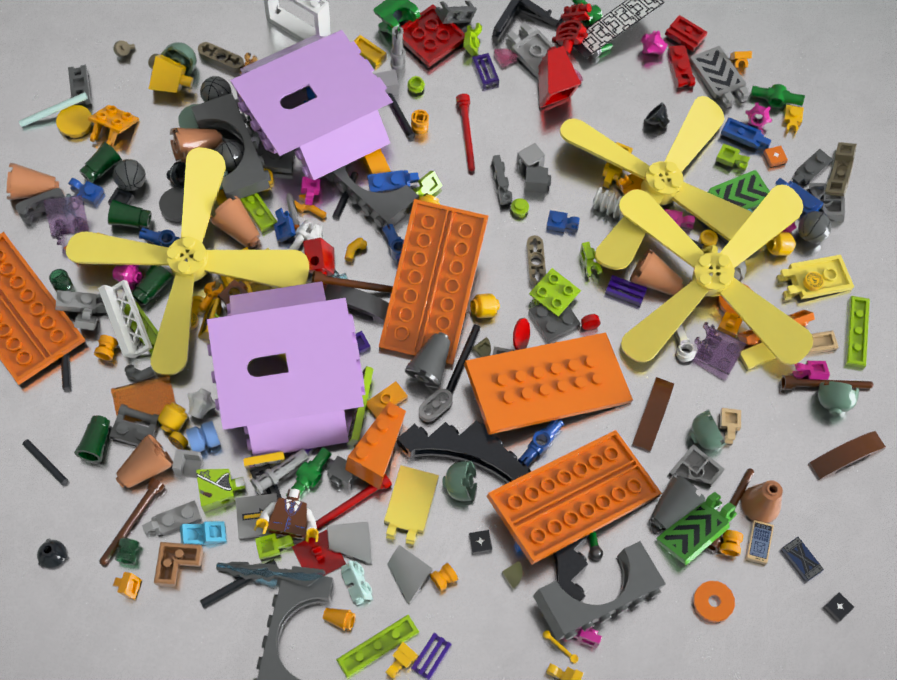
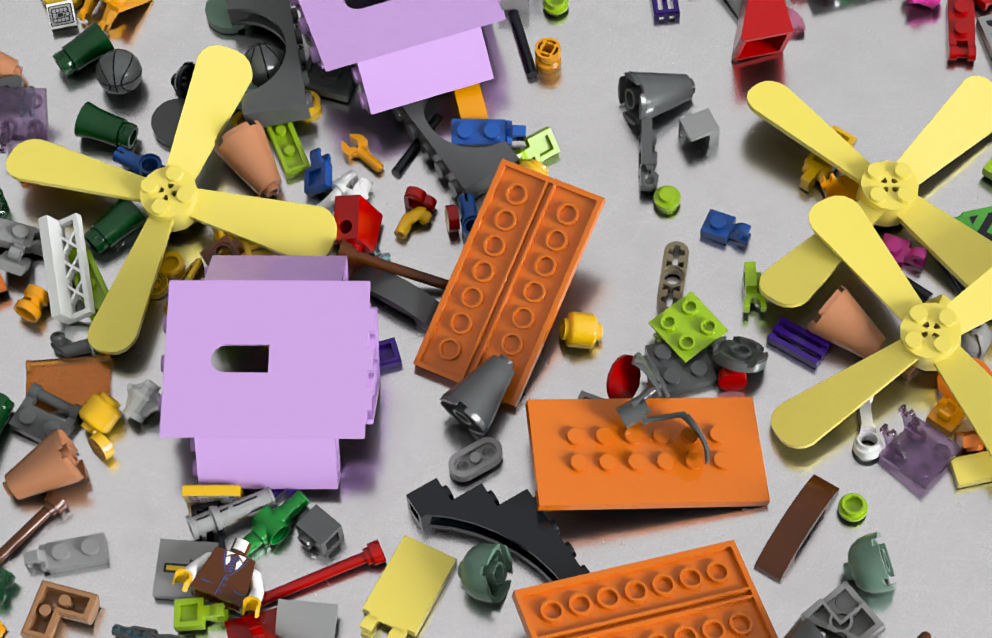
camera: 20 degrees right, 5 degrees down
blue plate [68,178,104,206] -> none
black tile [108,188,134,205] -> none
dark pink rock [113,265,142,290] -> none
nougat cone [170,128,222,163] -> none
light grey panel [172,449,203,477] -> none
medium azure slope [180,521,226,545] -> none
medium blue wheel [185,421,221,452] -> none
lime torso [196,469,245,512] -> none
light orange bar [199,281,224,311] -> none
light grey piece [286,193,300,231] -> none
dark pink plate [301,176,320,205] -> none
orange wedge [345,401,406,490] -> none
lime tile [347,366,374,446] -> none
light orange plate [366,381,408,419] -> none
black bar [446,324,481,393] -> none
red piece [456,94,475,172] -> none
olive tile [472,337,491,358] -> none
blue pin [518,419,564,467] -> none
dark grey brick [524,166,551,193] -> none
white piece [593,187,624,220] -> none
black piece [644,102,670,128] -> none
yellow tile [699,230,718,248] -> none
tan plate [720,408,741,444] -> none
none -> tile [46,0,78,31]
none -> red tile [404,186,437,213]
none -> red tile [445,204,460,233]
none -> dark grey plant [616,352,710,465]
none -> dark grey cone [618,71,695,125]
none -> dark grey tile [710,336,769,373]
none -> lime plate [838,493,868,522]

